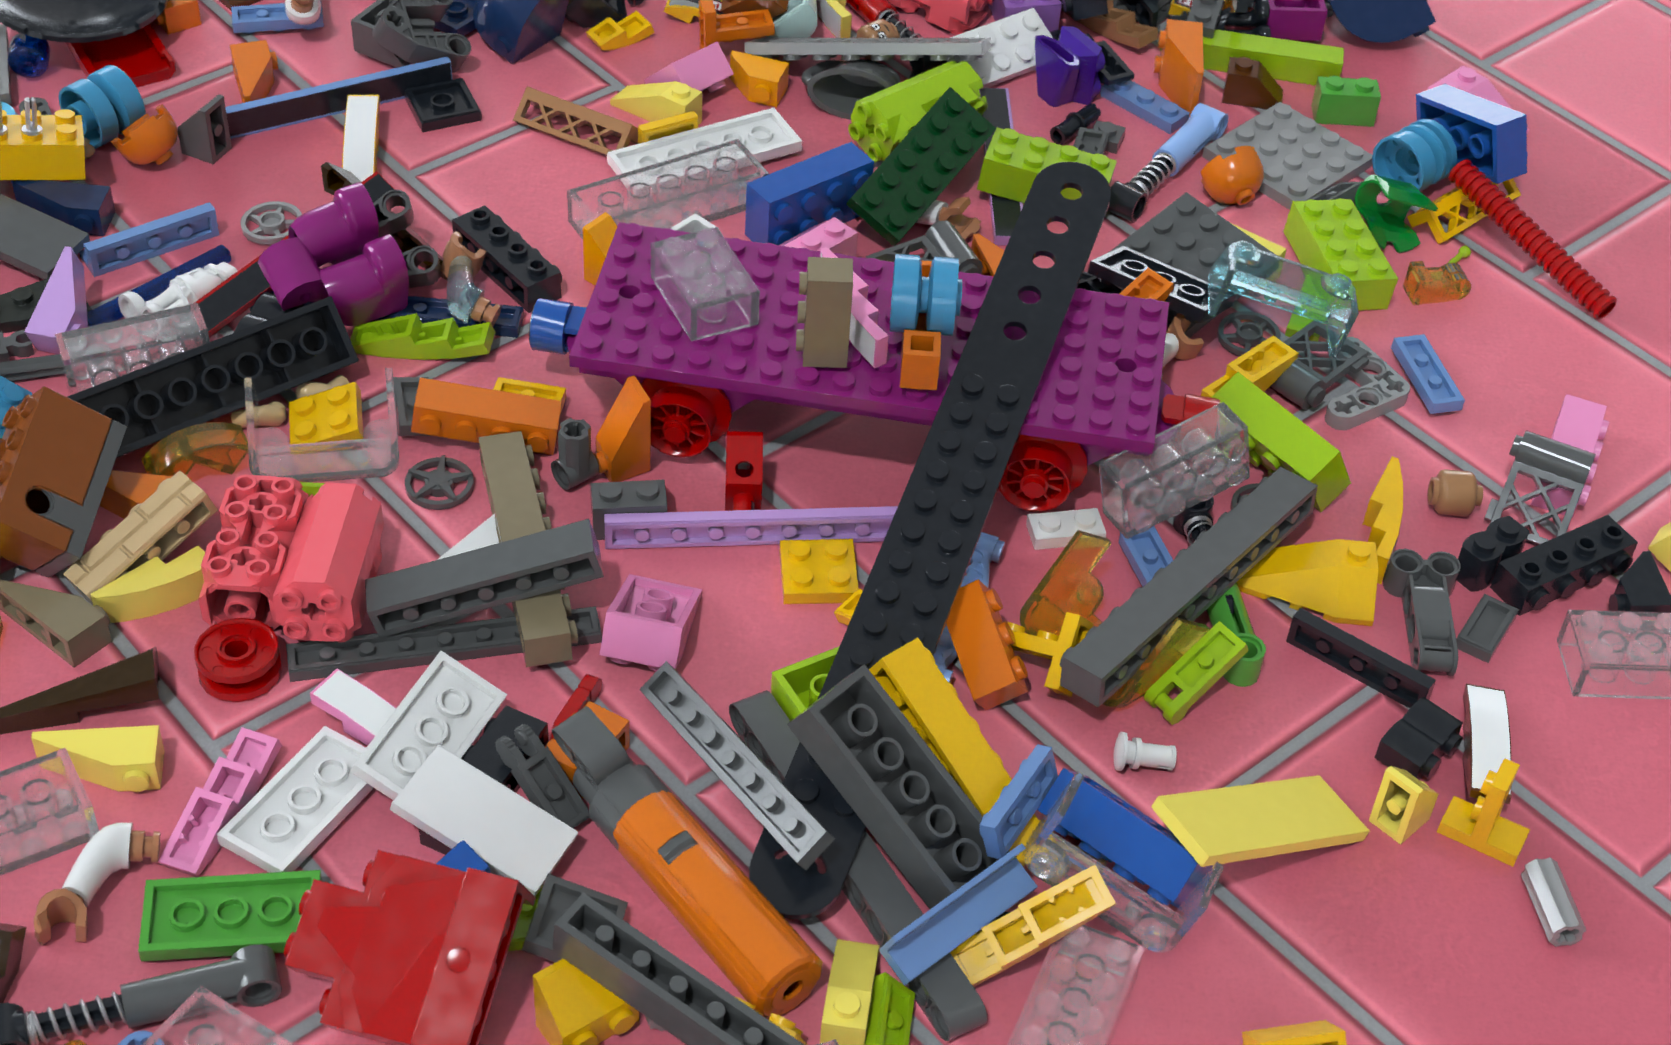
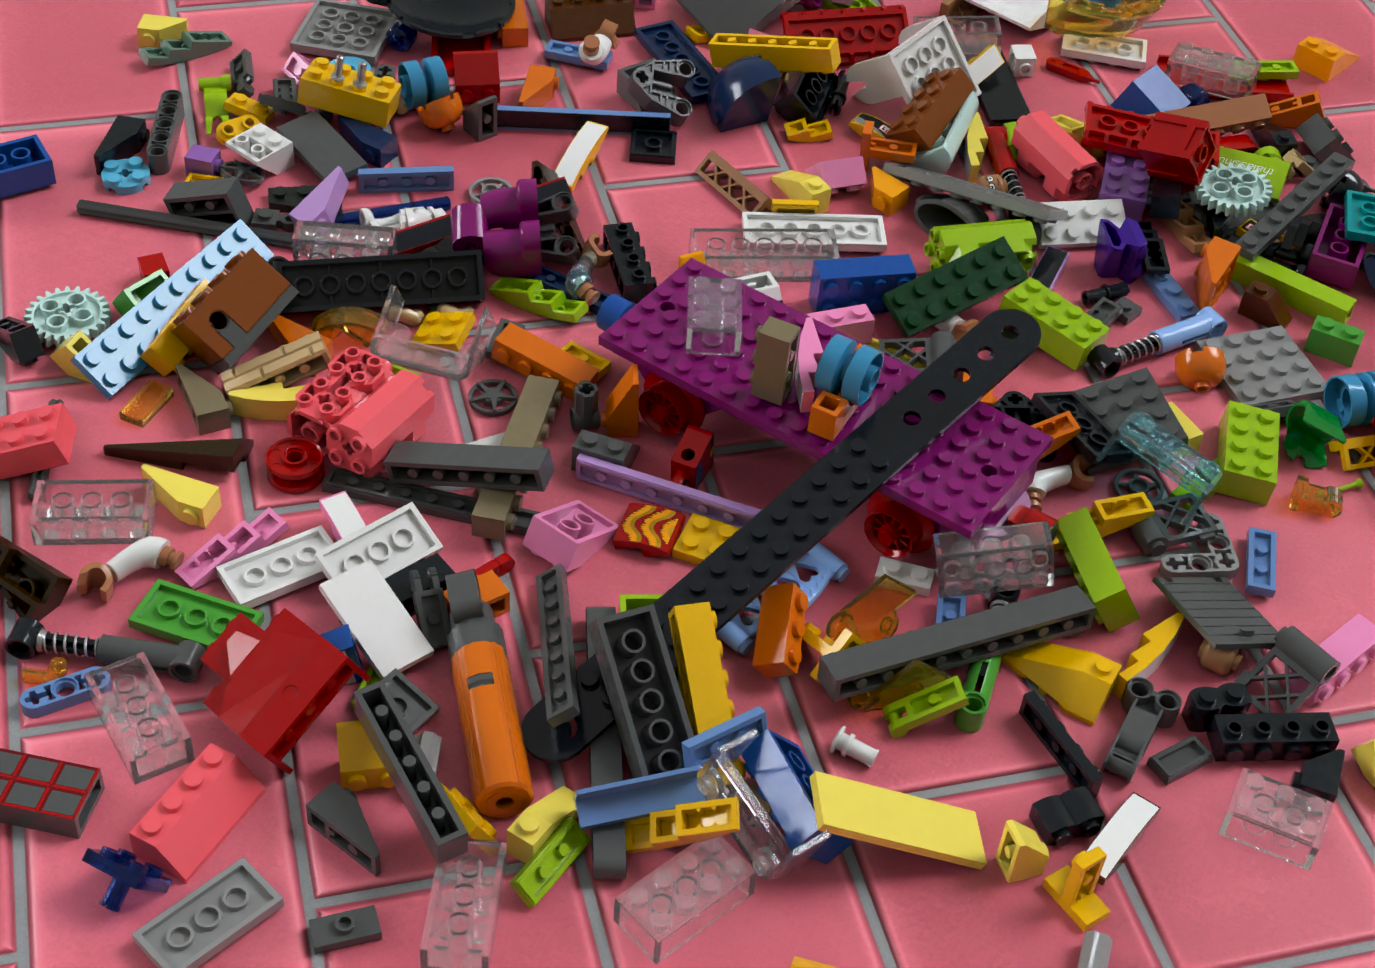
camera: 25 degrees right, 0 degrees up
none -> red slope [453,50,500,104]
none -> slope [612,503,686,557]
none -> dark grey door [1152,577,1278,650]

